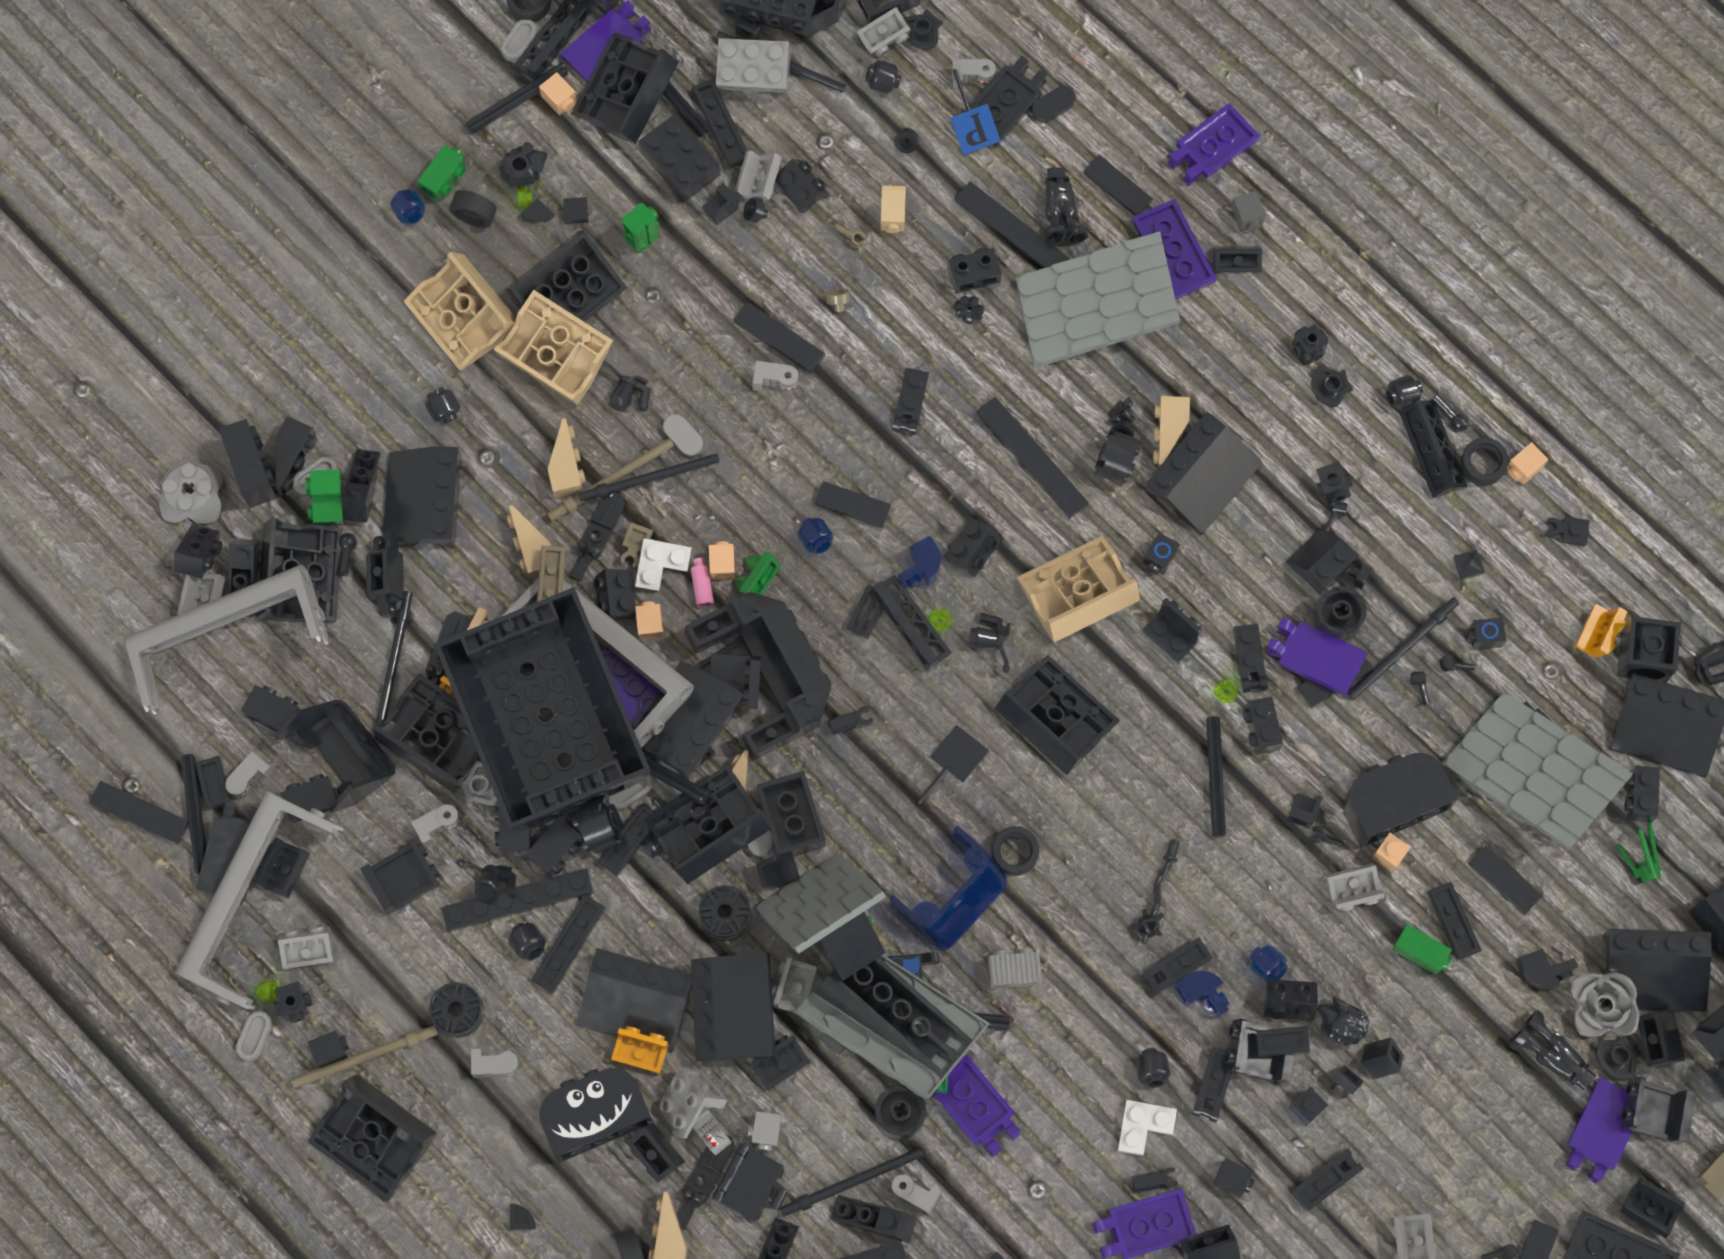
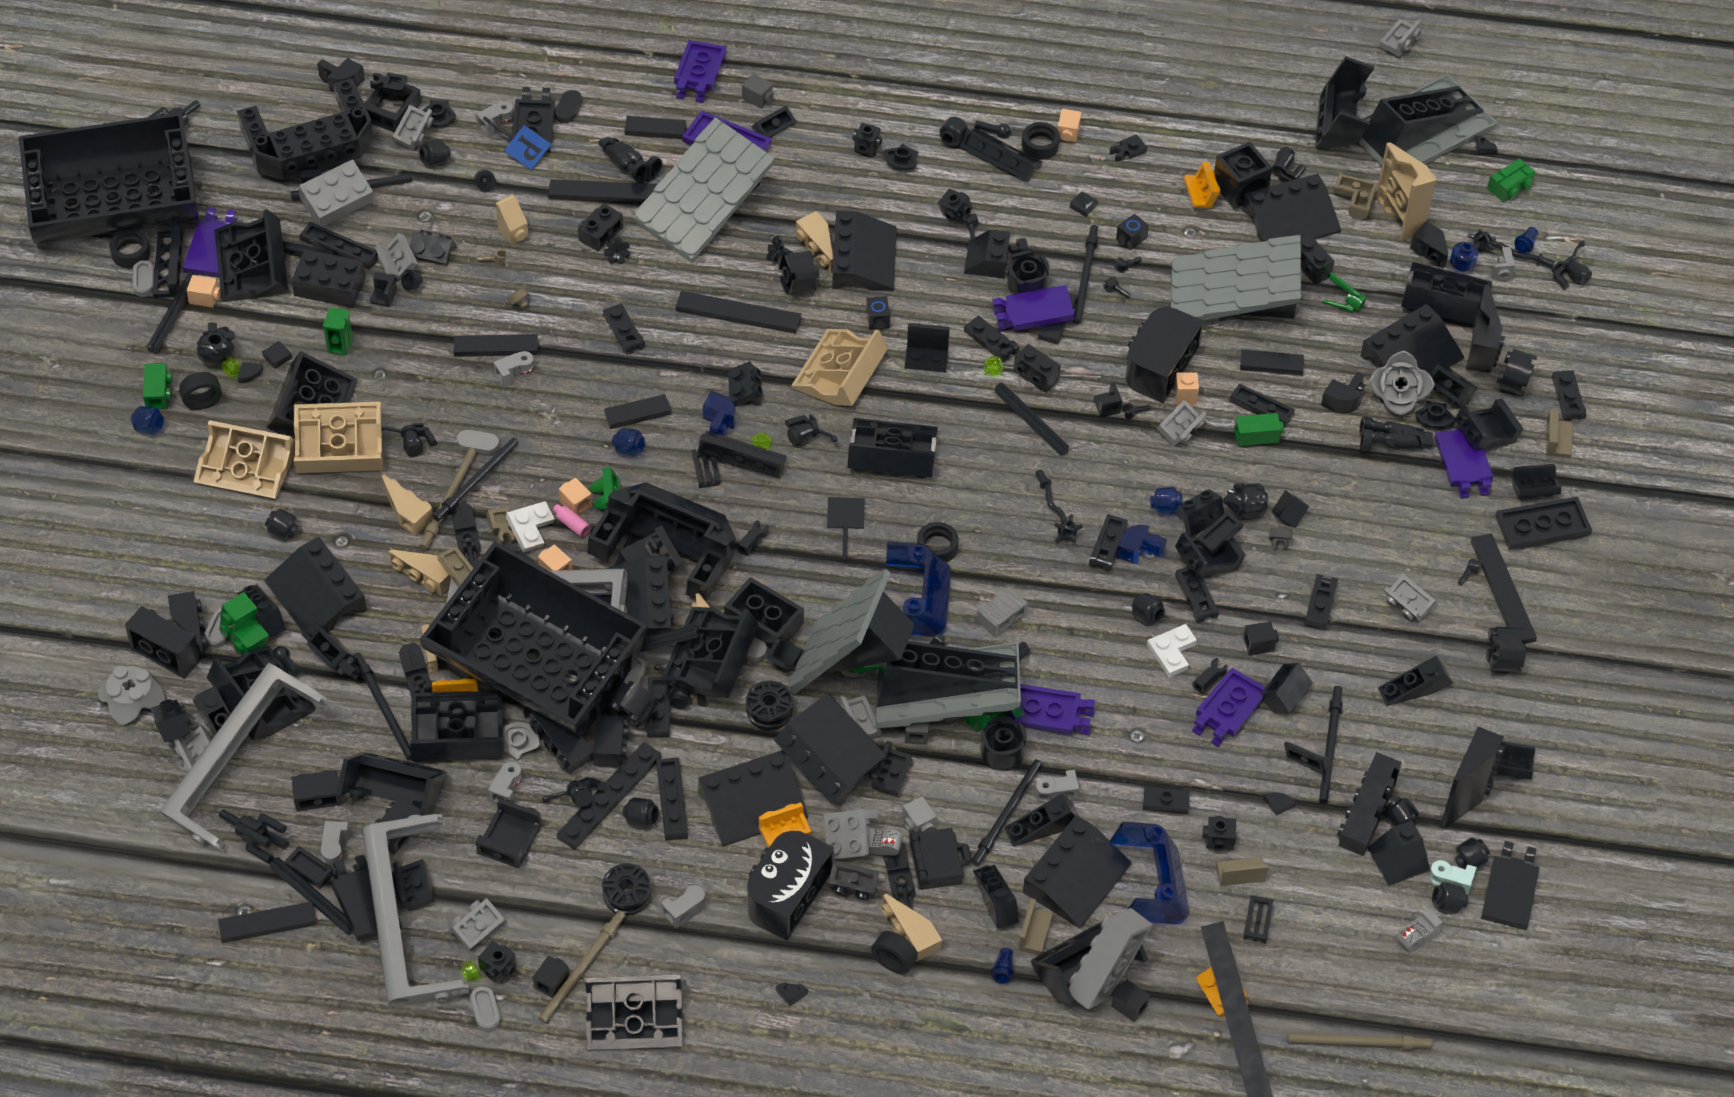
camera: 40 degrees left, 20 degrees down
black brick [1289,1086,1328,1126] -> none
none -> black plant [219,809,289,864]

